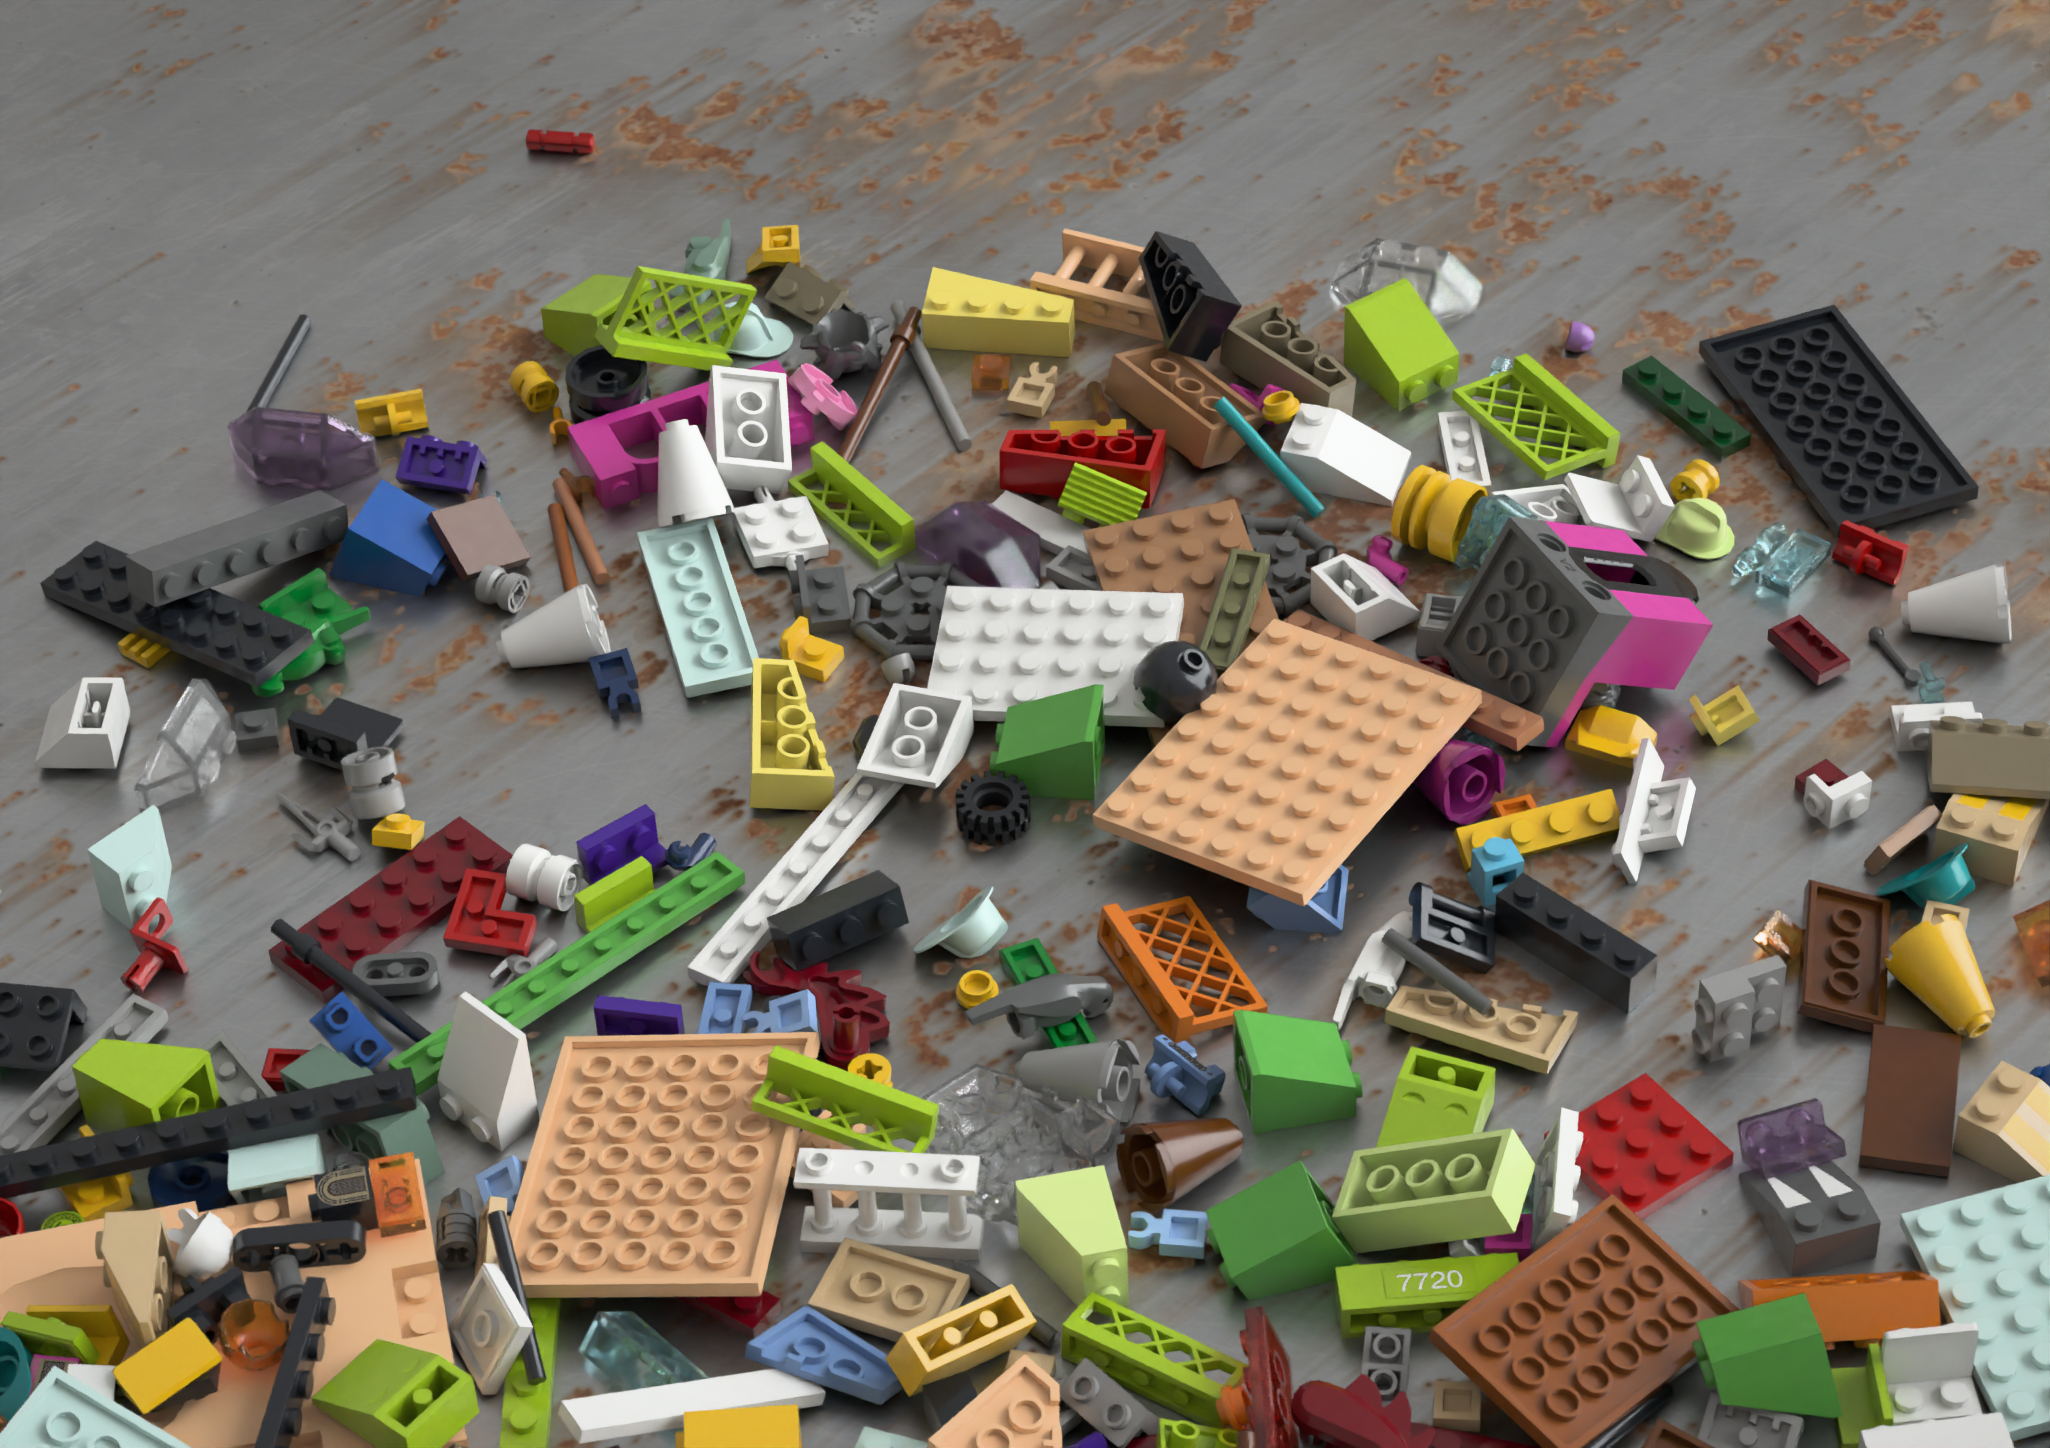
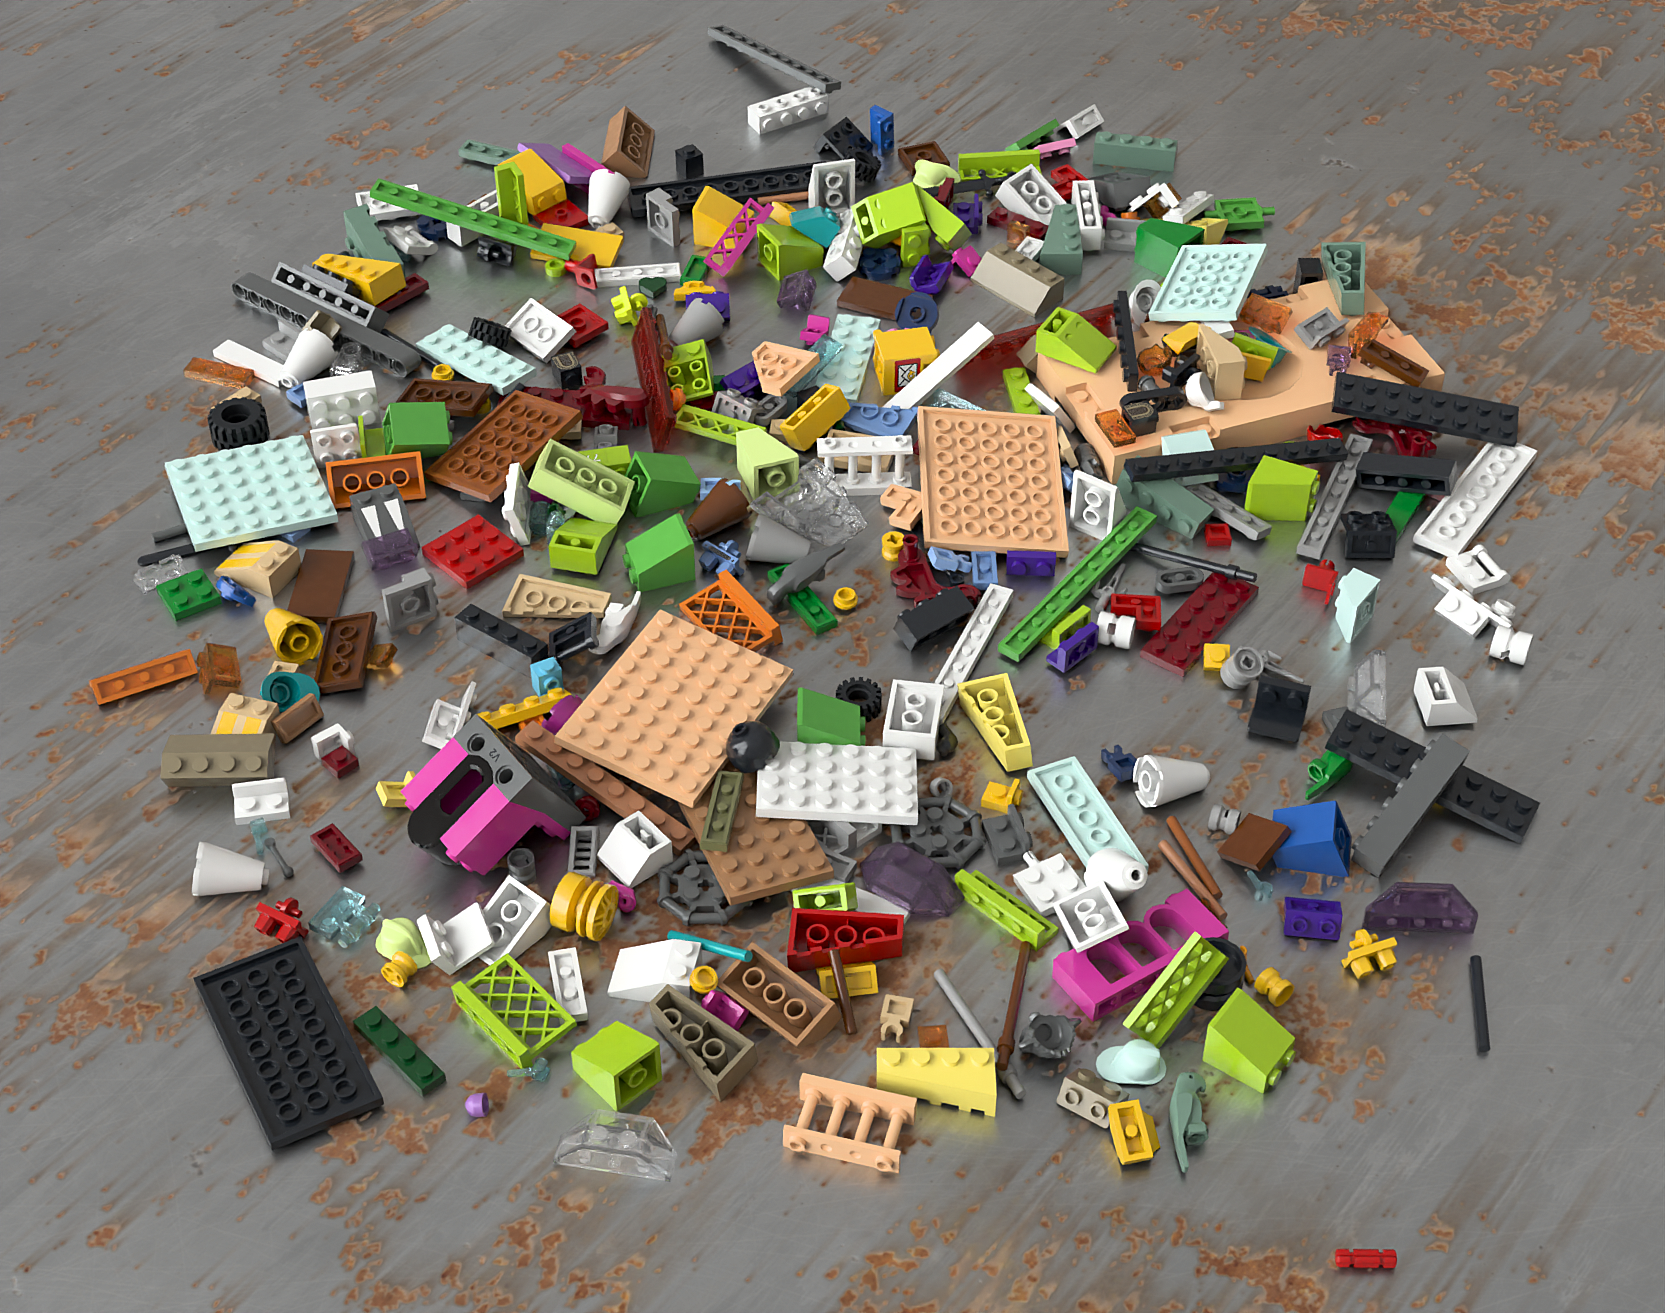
camera: 170 degrees right, 0 degrees up
green bracket [258,568,353,627] -> none
blue hips [308,991,394,1070] -> none
black bar [487,1210,547,1385] -> none
dark blue arm [665,833,717,871] -> none
lime fence [751,1045,939,1153] -> none
bright pink plate [788,363,858,431] -> none
light aqua piece [913,886,1008,958] -> none
black wedge [1138,231,1242,362] -> none
dark grey bar [1382,928,1493,1015] -> none
clear light blue bracket [1454,494,1538,571] -> none

